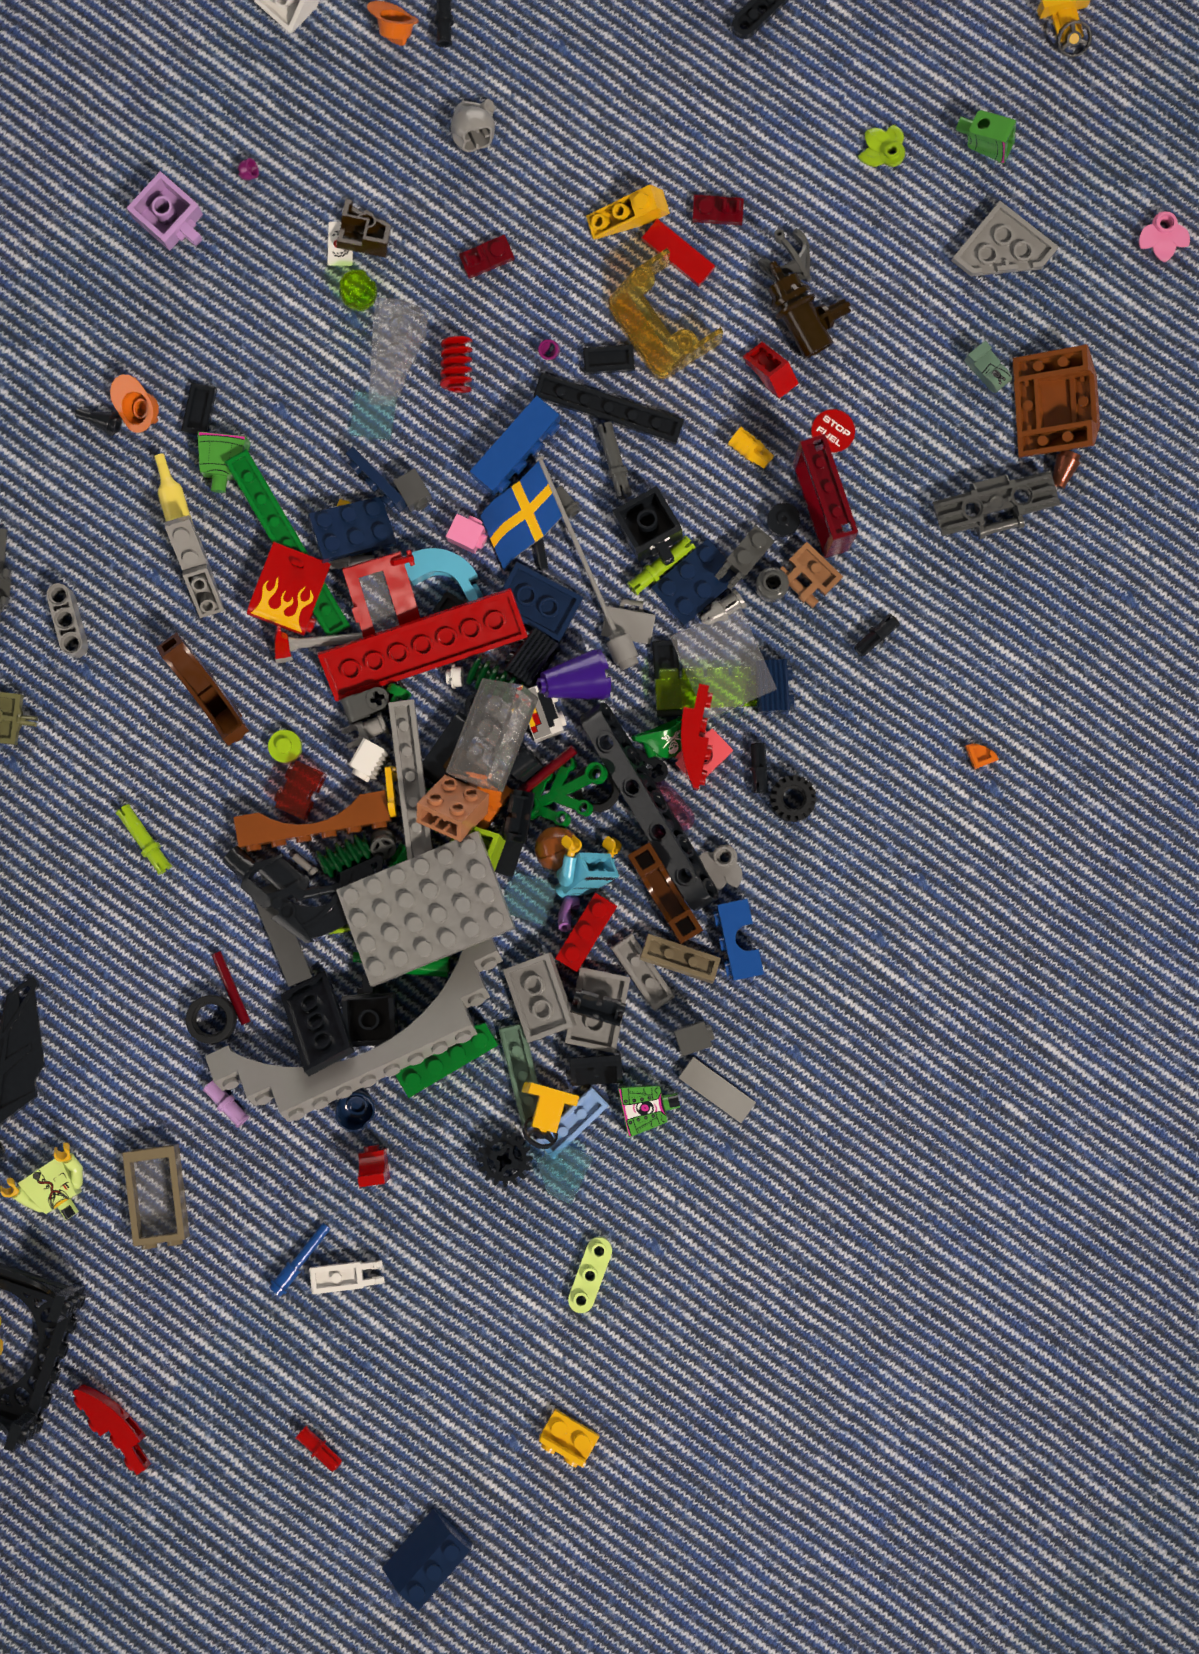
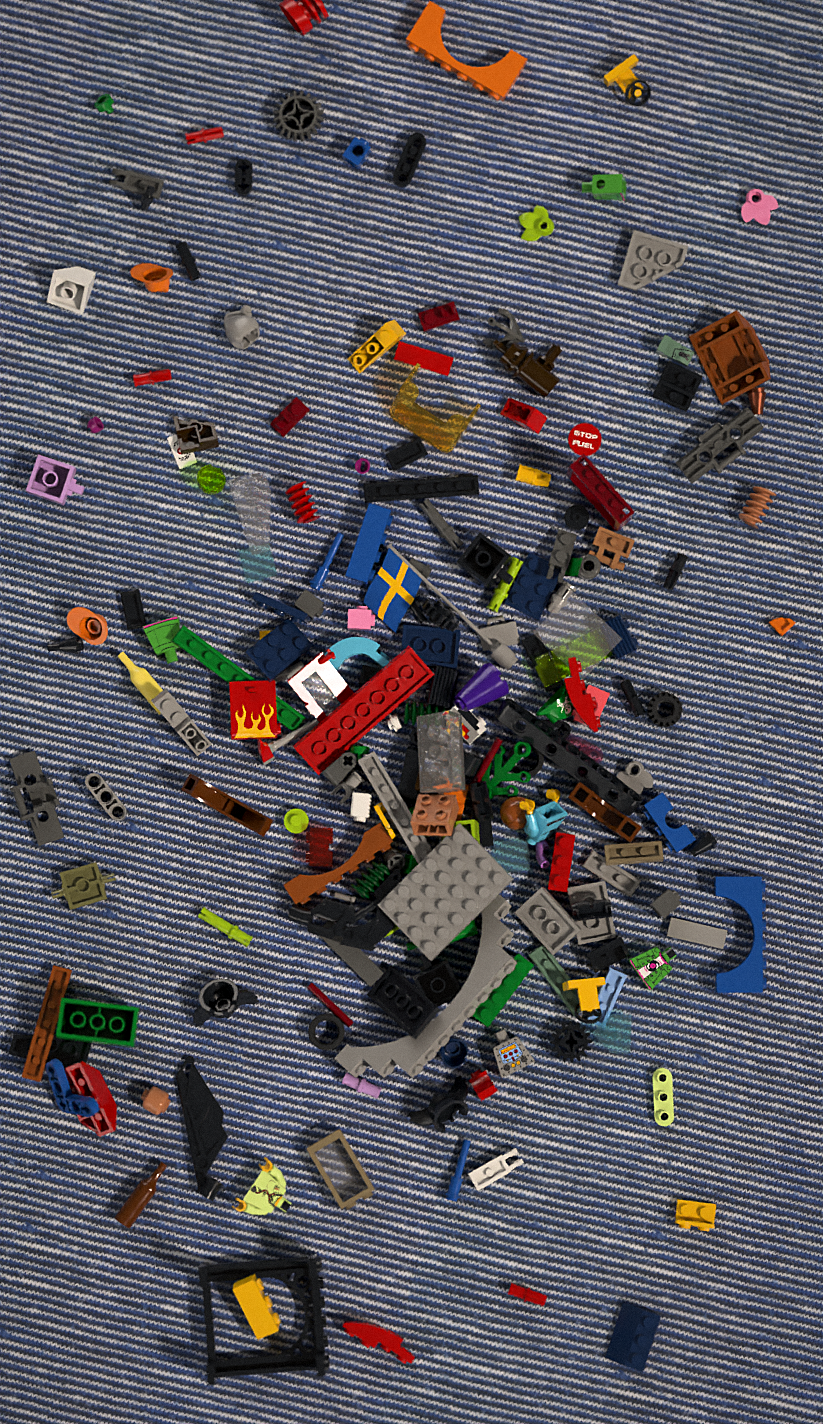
camera: 30 degrees left, 0 degrees up
none -> red axle [133,369,172,387]
none -> black helmet [193,978,259,1027]
none -> blue pin [309,532,344,591]
none -> black helmet [407,1076,468,1133]
none -> black gear [422,598,460,632]
none -> torso [493,1029,535,1078]
none -> green sticker [564,558,582,576]
none -> black slope [652,360,703,412]
none -> black cone [688,831,718,857]
none -> blue arch [714,876,767,993]
none -> nougat piece [739,486,776,529]

